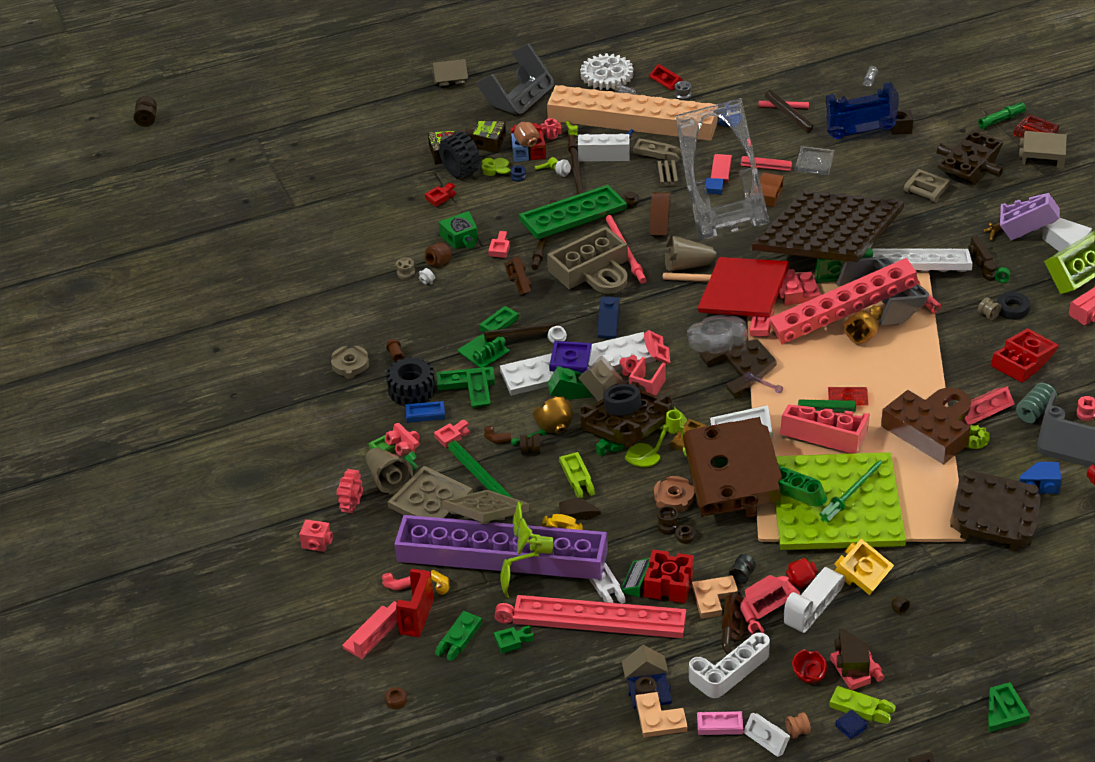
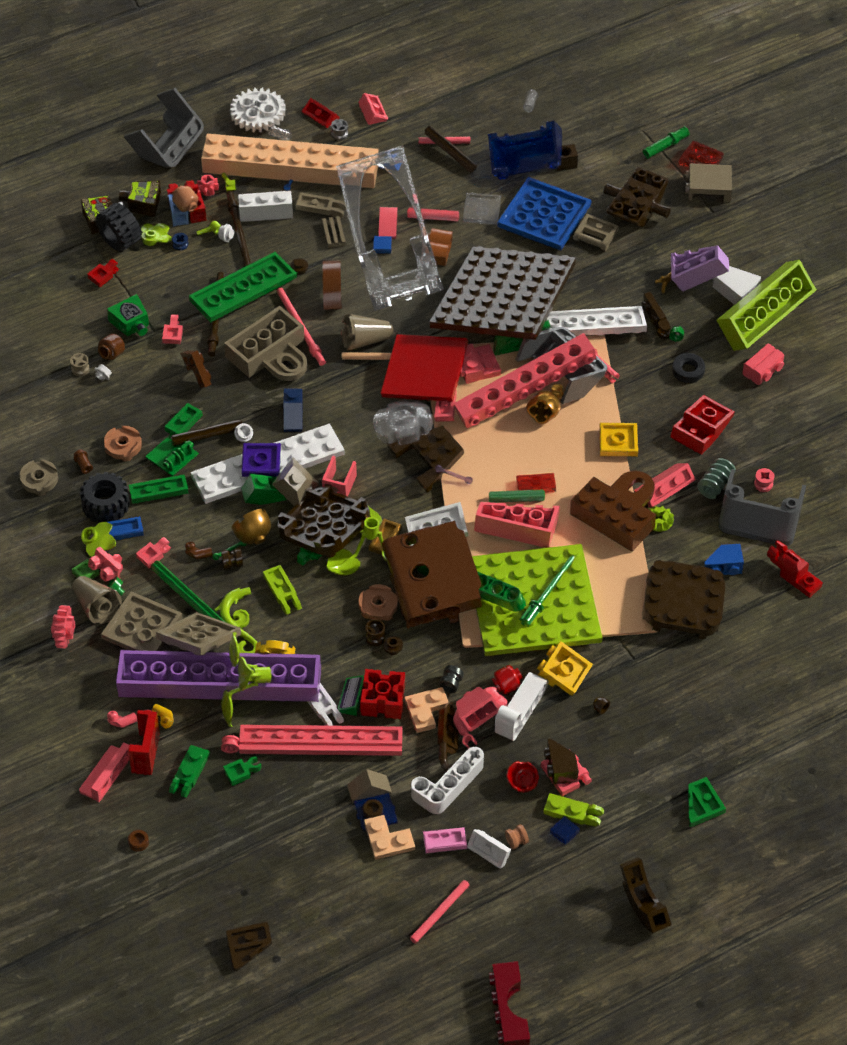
camera: 10 degrees left, 10 degrees up
coral brick [299,519,333,552] -> none
dark tan slope [432,59,468,87] -> none
green plate [466,368,491,409] -> none
dark brown slope [559,497,602,520] -> none
black tyre [603,384,642,416] -> none
coral plate [619,355,638,376] -> none
coral slope [644,330,670,364] -> none
dark tan wheel [977,297,1001,321] -> none
none -> lime plate [81,522,116,557]
none -> nougat plate [104,426,142,461]
none -> lime plant [215,587,258,653]
none -> coral slope [358,93,388,125]
none -> blue plate [497,177,591,250]
none -> yellow plate [599,423,638,457]

